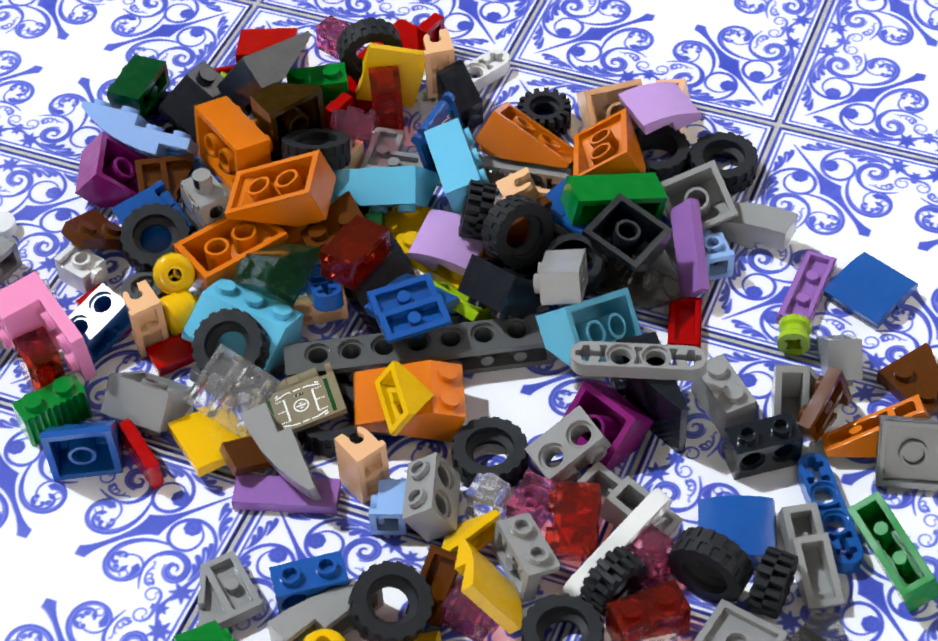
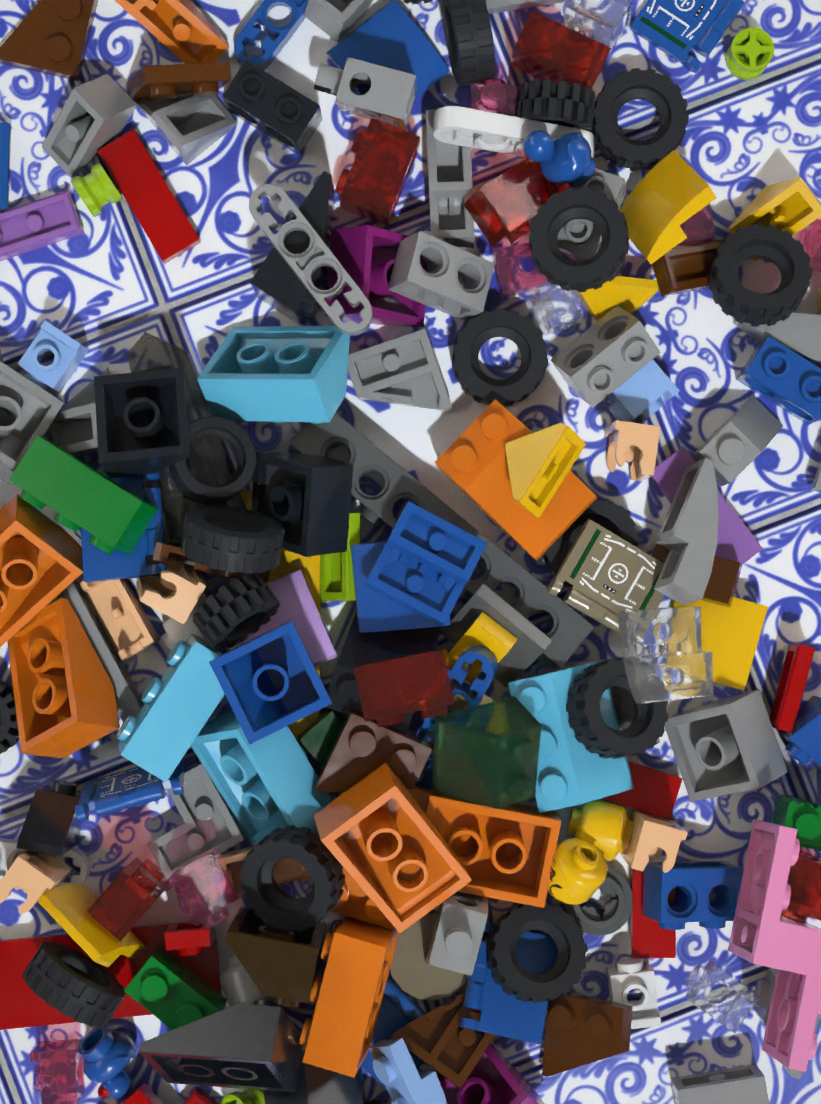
camera: 135 degrees left, 40 degrees up
light grey brick [533,248,589,305] -> none
red tile [667,296,702,348] -> none
medium lavender tile [670,198,710,298] -> none
light grey brick [691,354,757,439] -> none
none -> blue animal [78,1026,137,1099]
none -> red tile [97,129,201,264]
none -> blue slope [209,620,332,744]
none -> light grey torso [314,58,418,131]
none -> clear red brick [335,118,420,227]
none -> light grey wing [348,328,452,411]
none -> dark grey tile [441,584,552,688]
none -> yellow tile [442,612,518,684]
none -> blue animal [523,130,595,187]
none -> black tyre [529,187,629,292]
none -> light grey slope [691,395,783,486]

